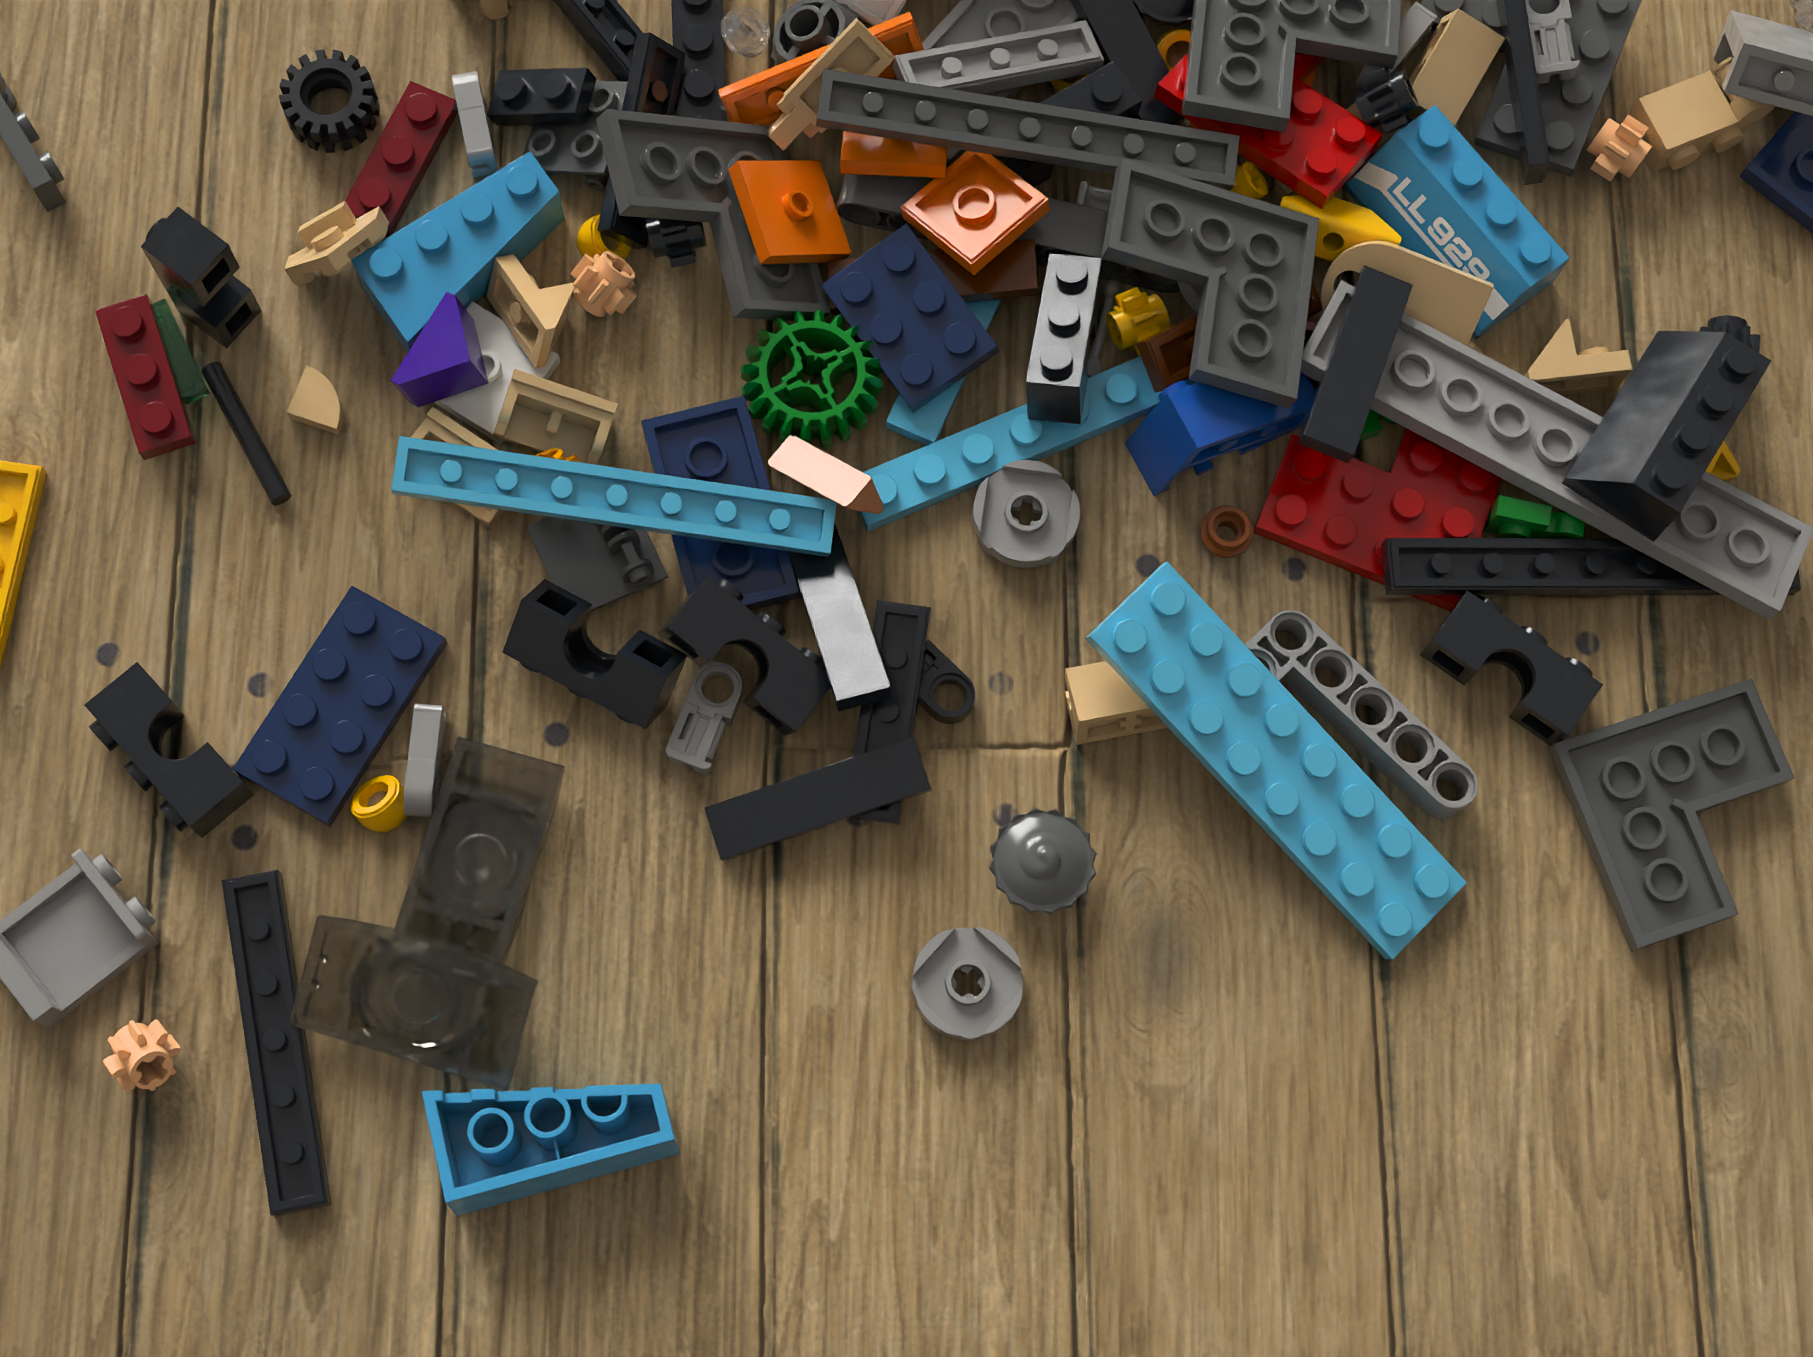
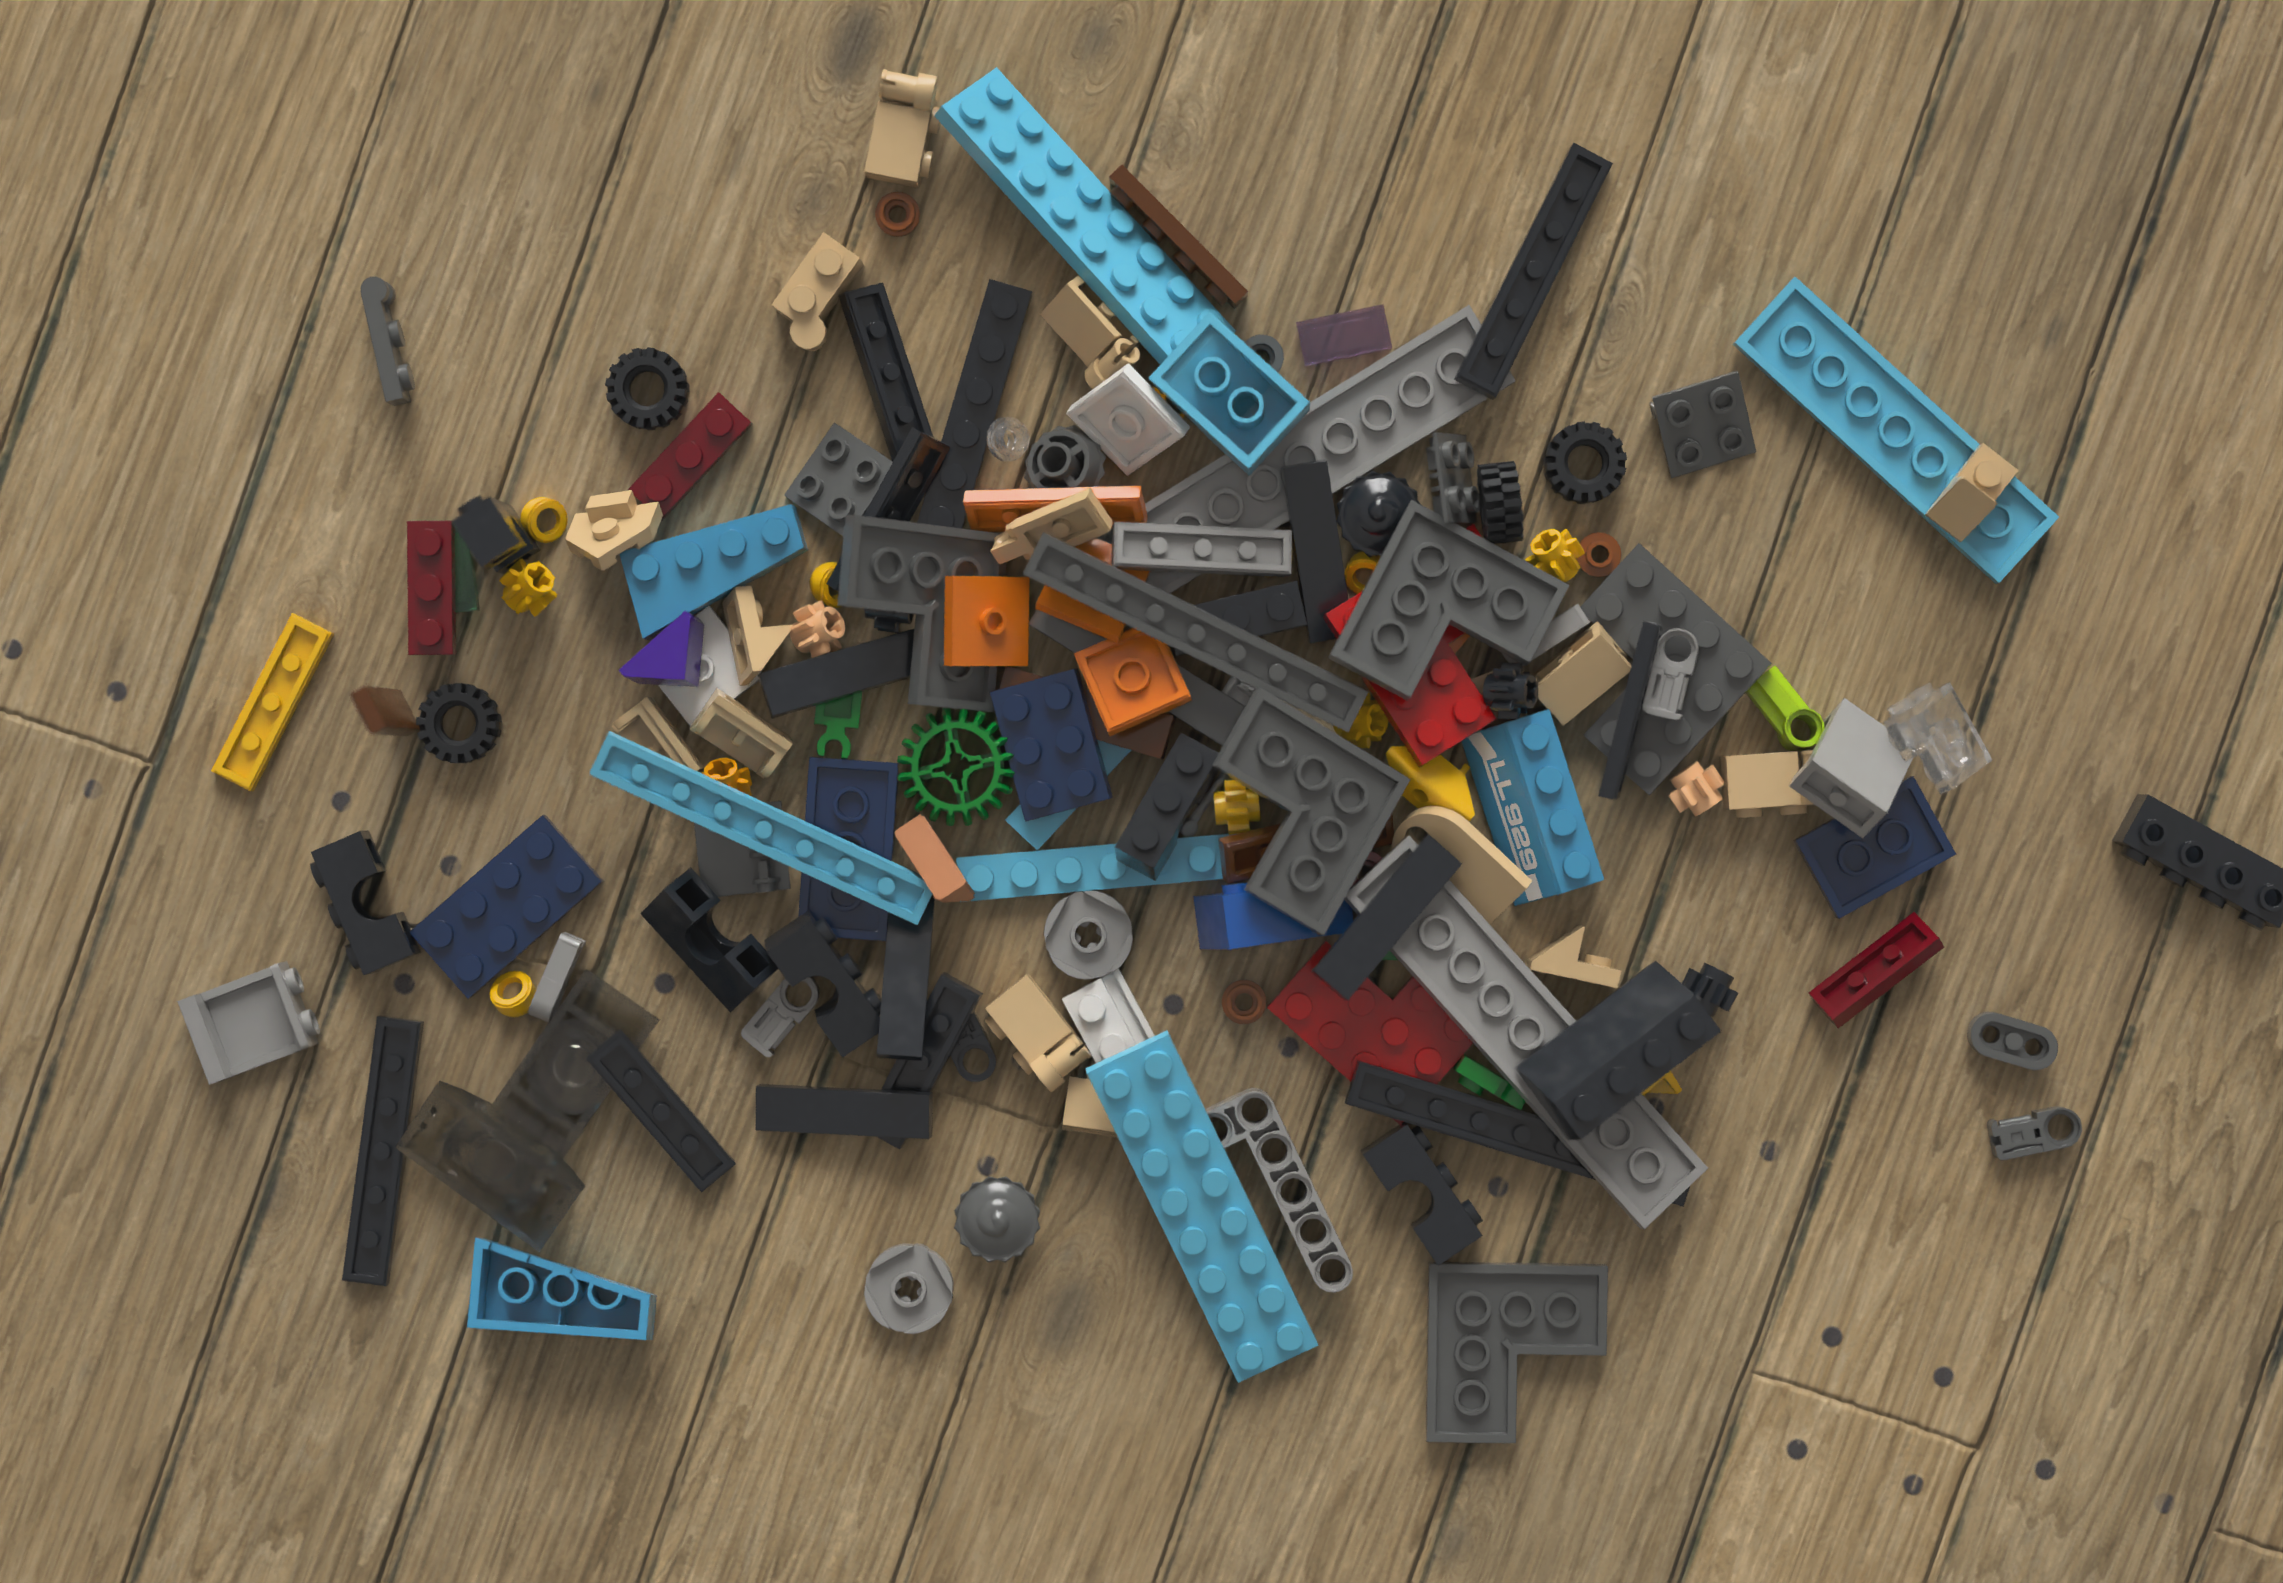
camera: 30 degrees right, 15 degrees up
light nougat gear [103,1019,181,1093] -> none
black bar [201,362,292,506] -> none
tan tile [286,365,343,435] -> none
light grey piece [452,71,498,178] -> none
black plate [487,67,597,126] -> none
none -> reddish brown tile [350,686,420,736]
none -> black tyre [416,683,502,763]
none -> yellow gear [499,559,558,617]
none -> yellow piece [520,497,567,543]
none -> black tile [586,1029,736,1193]
none -> black tile [758,629,914,719]
none -> green plate [814,692,862,760]
none -> tan hinge [985,973,1092,1092]
none -> white plate [1062,968,1155,1063]
none -> lime piece [1746,665,1825,752]

